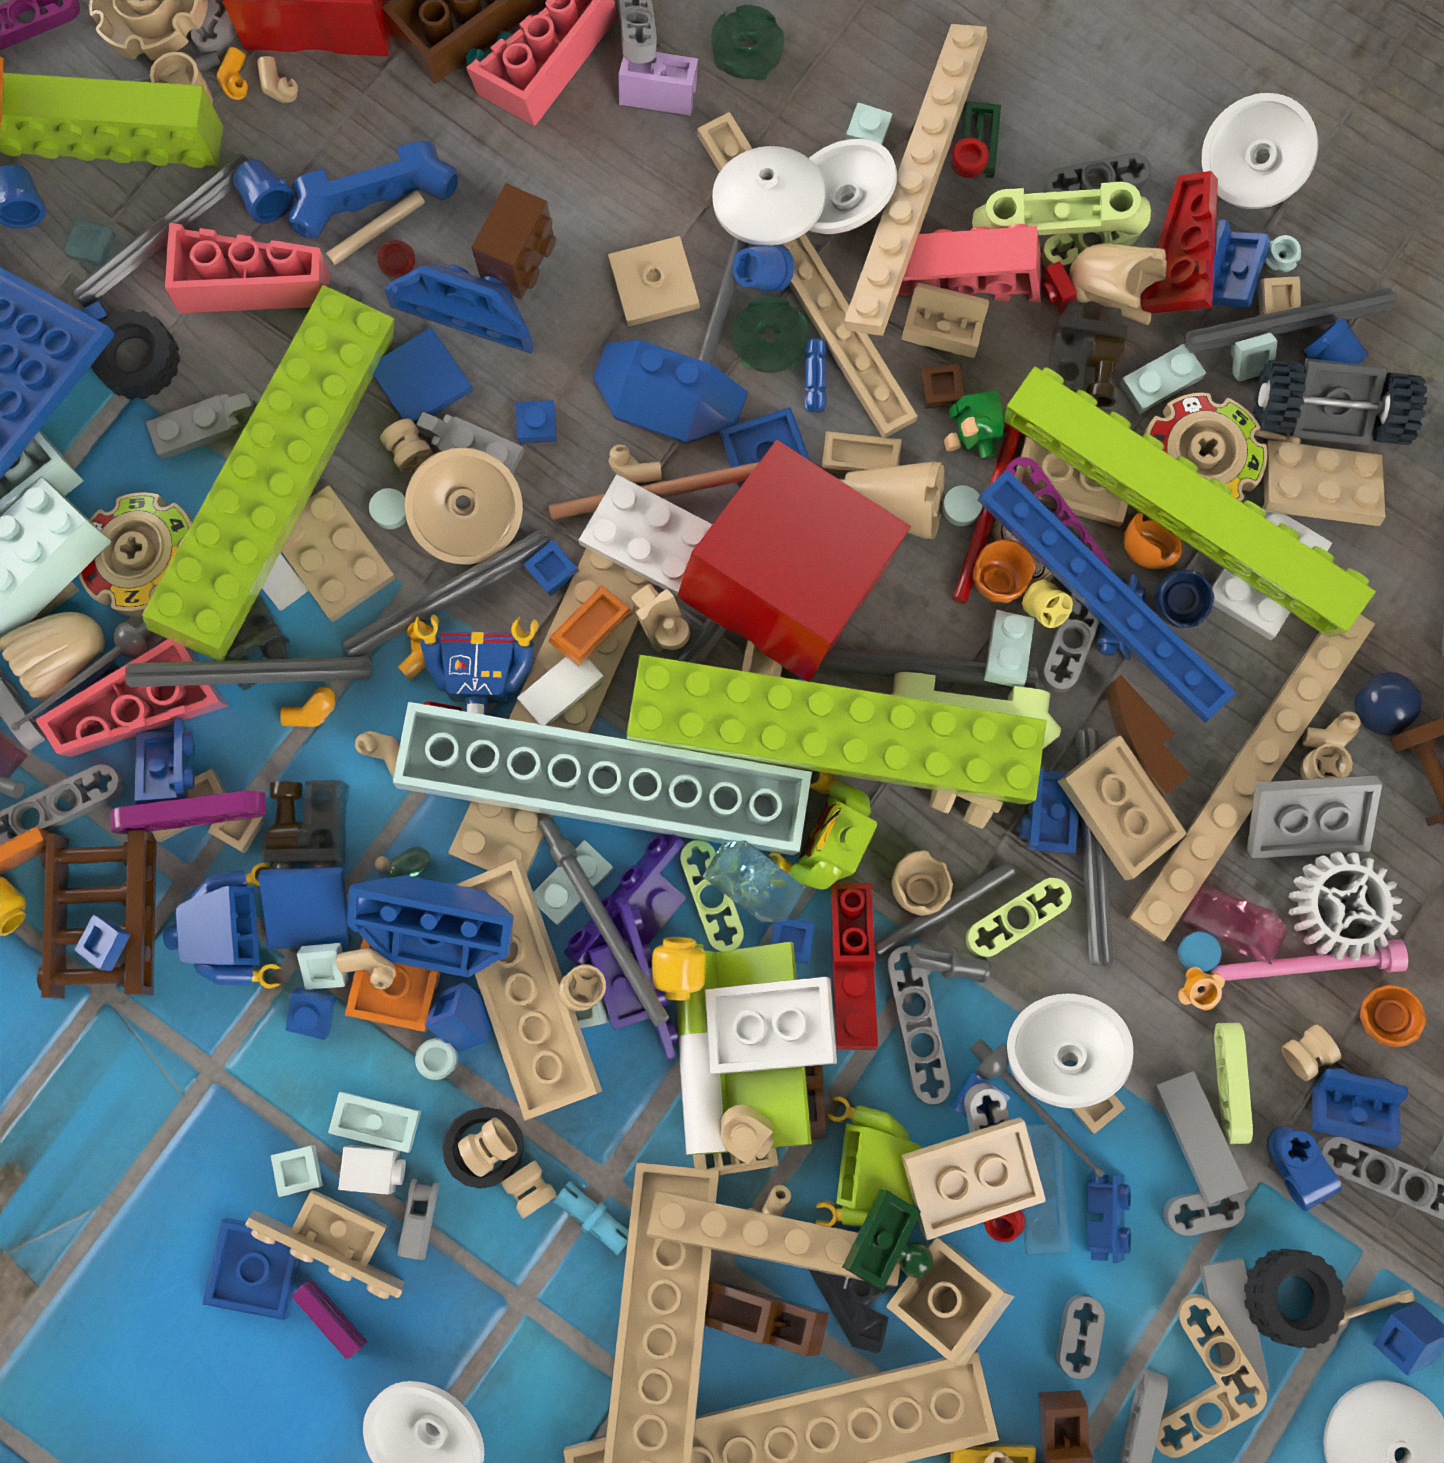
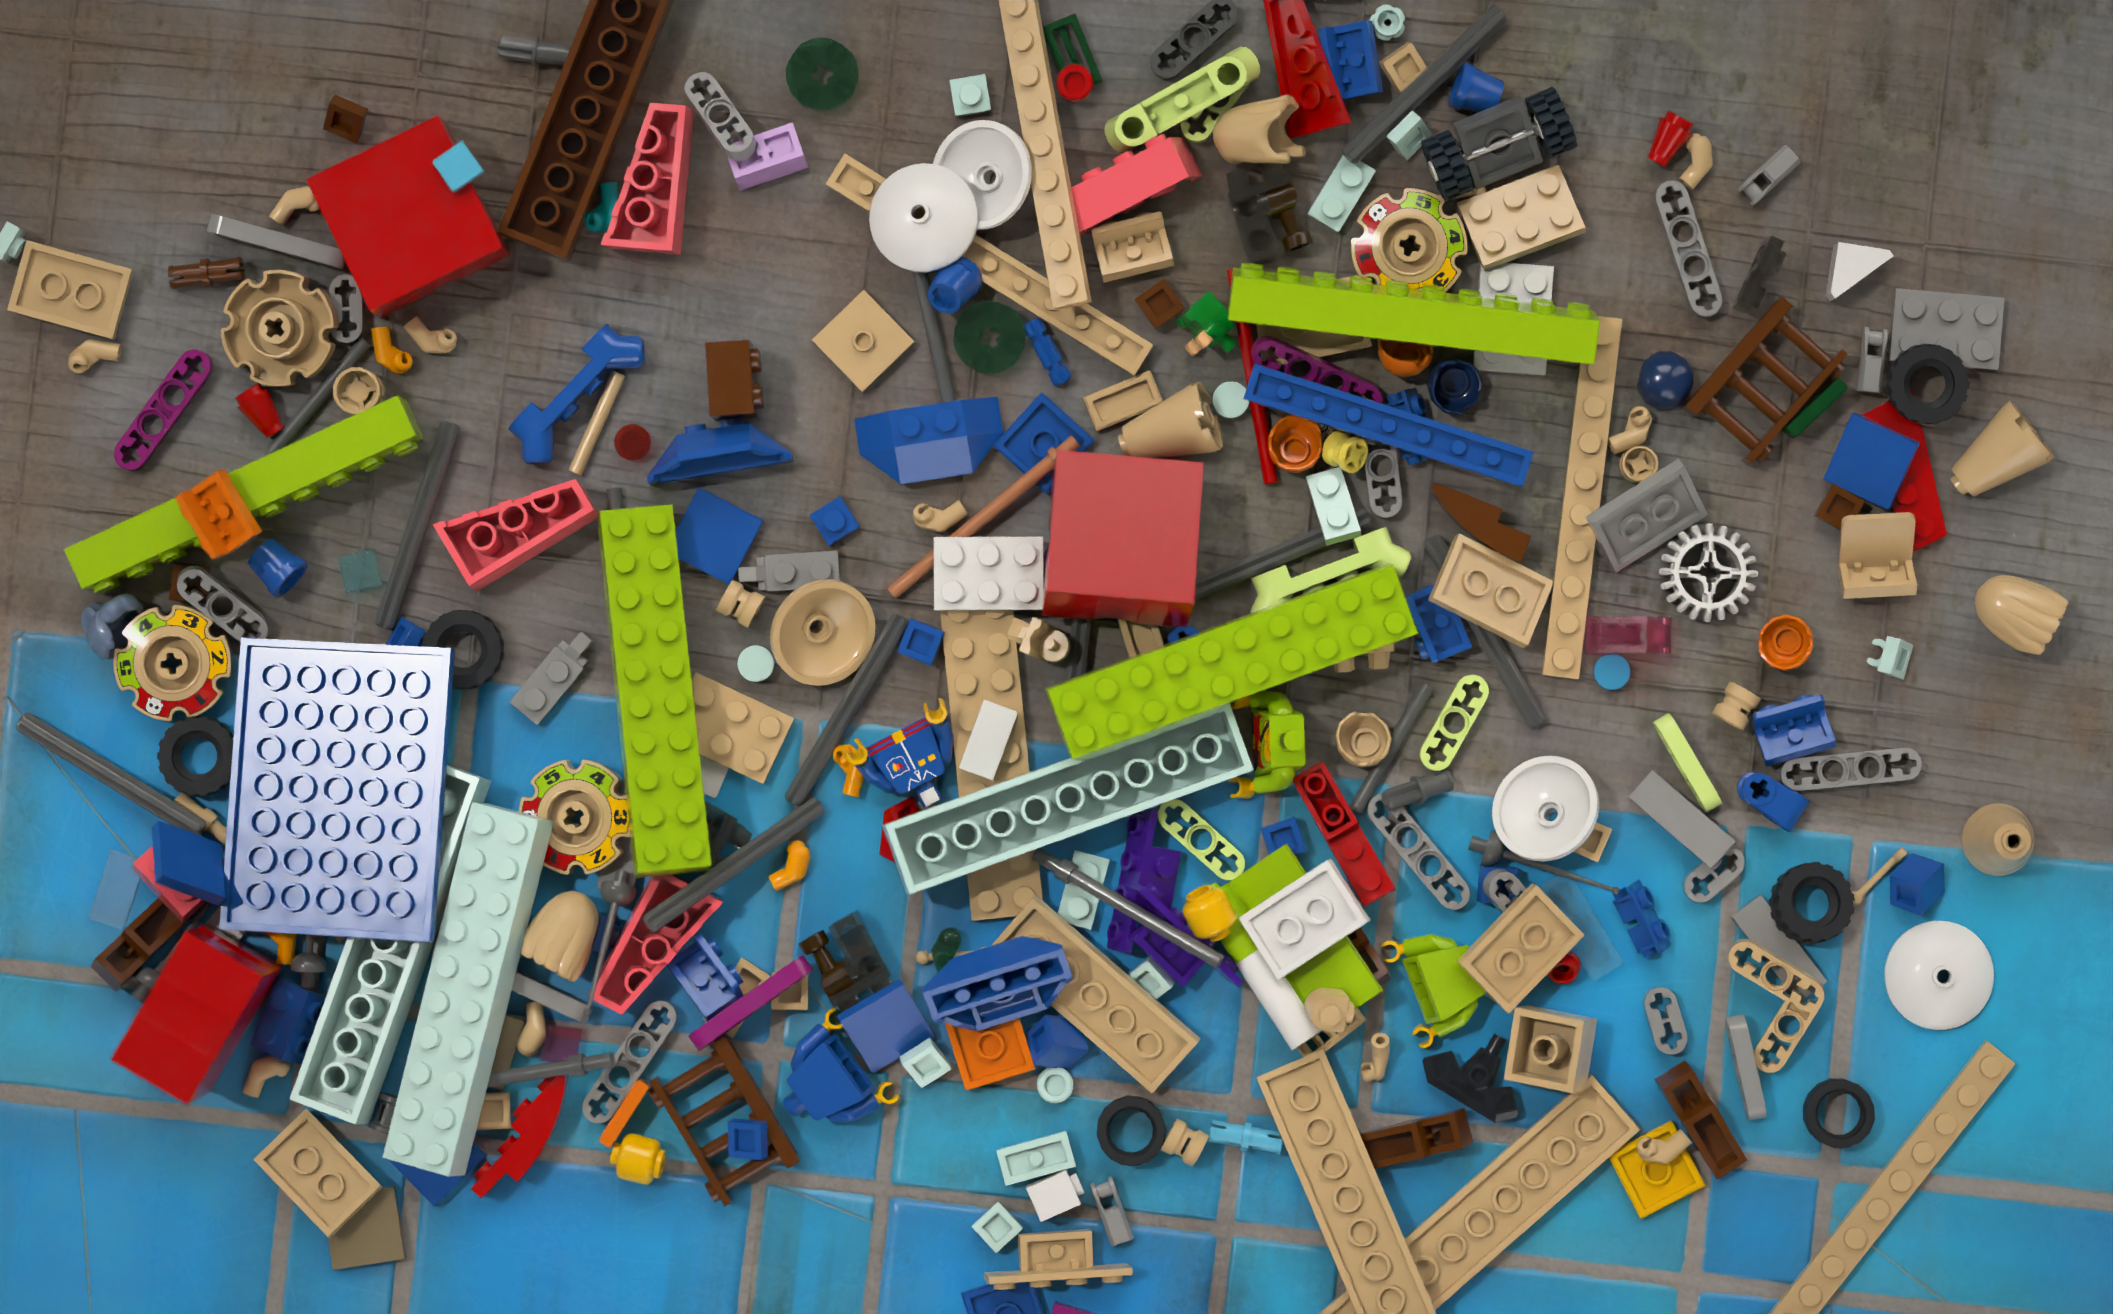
camera: 30 degrees left, 10 degrees up
blue piece [233,160,294,224] -> none
blue plate [285,987,336,1040] -> none
tan arm [336,948,396,989] -> none
tan arm [355,731,400,778] -> none
tan wheel [458,1118,517,1177] -> none
orange tile [549,585,631,667] -> none
tan wheel [558,965,606,1011] -> none
tan plate [646,1191,900,1287] -> none
clear light blue brick [702,840,805,923] -> none
dark green plate [842,1189,933,1290] -> none
red plate [1041,261,1077,313] -> none
light orange plate [1178,967,1225,1011] -> none
bright pink piece [1208,939,1408,981] -> none
none -> red cone [235,383,284,438]

